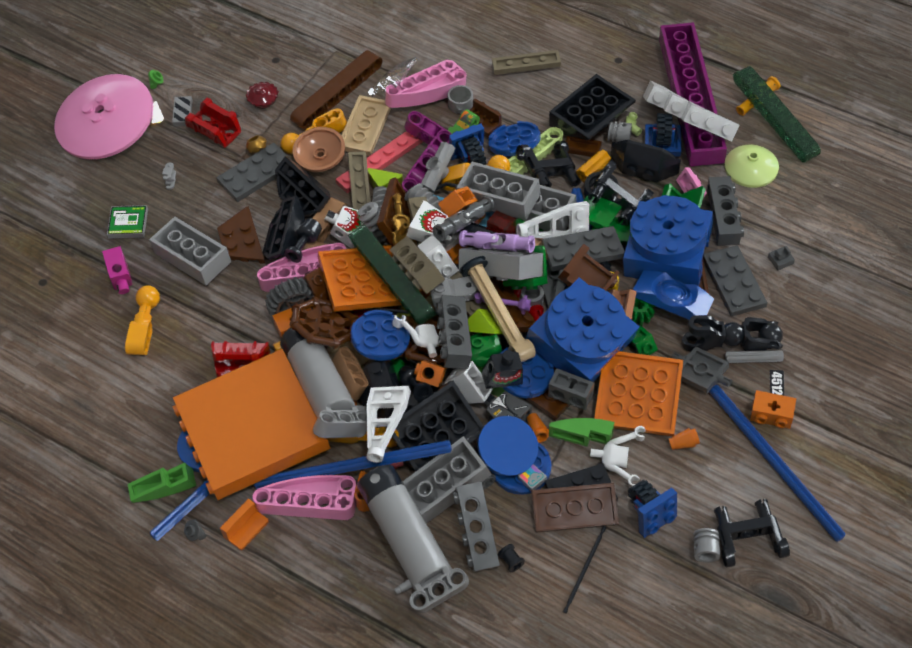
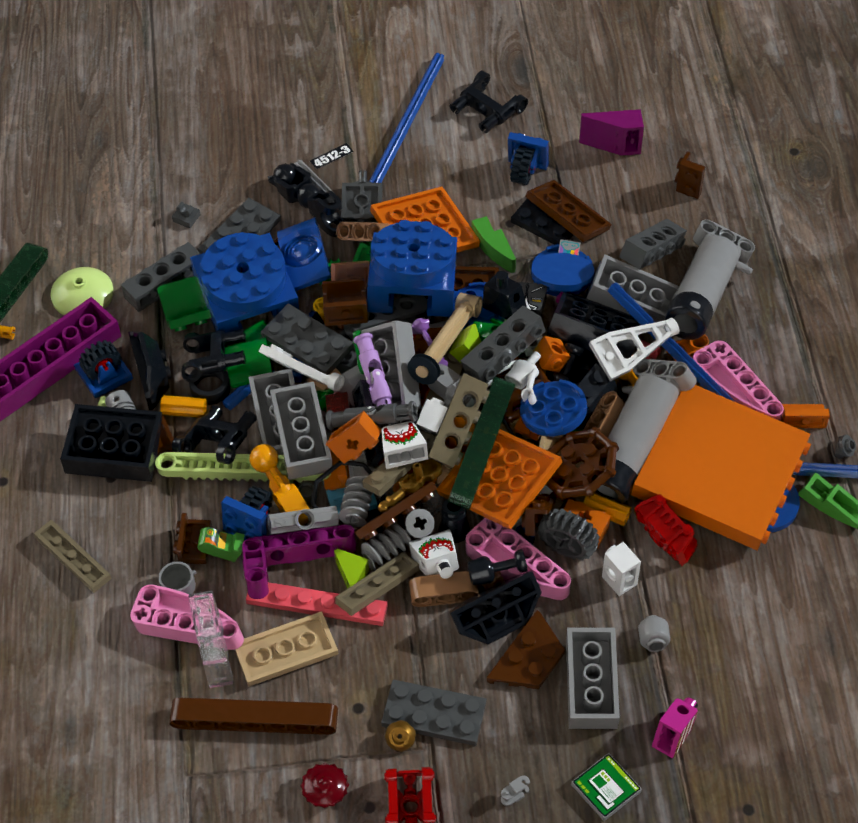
camera: 130 degrees left, 0 degrees up
light orange beam [125,285,160,355] -> none
black wedge [275,156,331,217] -> none
light orange beam [280,108,347,155] -> none
nougat dish [293,127,345,172] -> none
blue tile [488,121,541,156] -> none
black bush [498,544,525,573] -> none
orange cone [526,413,549,443] -> none
dark grey brick [549,369,594,410] -> none
black piece [563,526,606,614] -> none
white piece [590,426,646,488] -> none
white arch [643,80,740,141] -> none
orange cone [668,428,700,450] -> none
bright pink hinge [676,167,707,197] -> none
light grey piece [693,528,720,562] -> none
orange brick [750,390,796,429] -> none
none -> medium nougat beam [336,222,391,241]
none -> magenta slope [579,109,644,156]
none -> white brick [602,542,641,596]
none -> light grey head [638,615,670,652]
none -> reddish brown bracket [675,151,705,199]

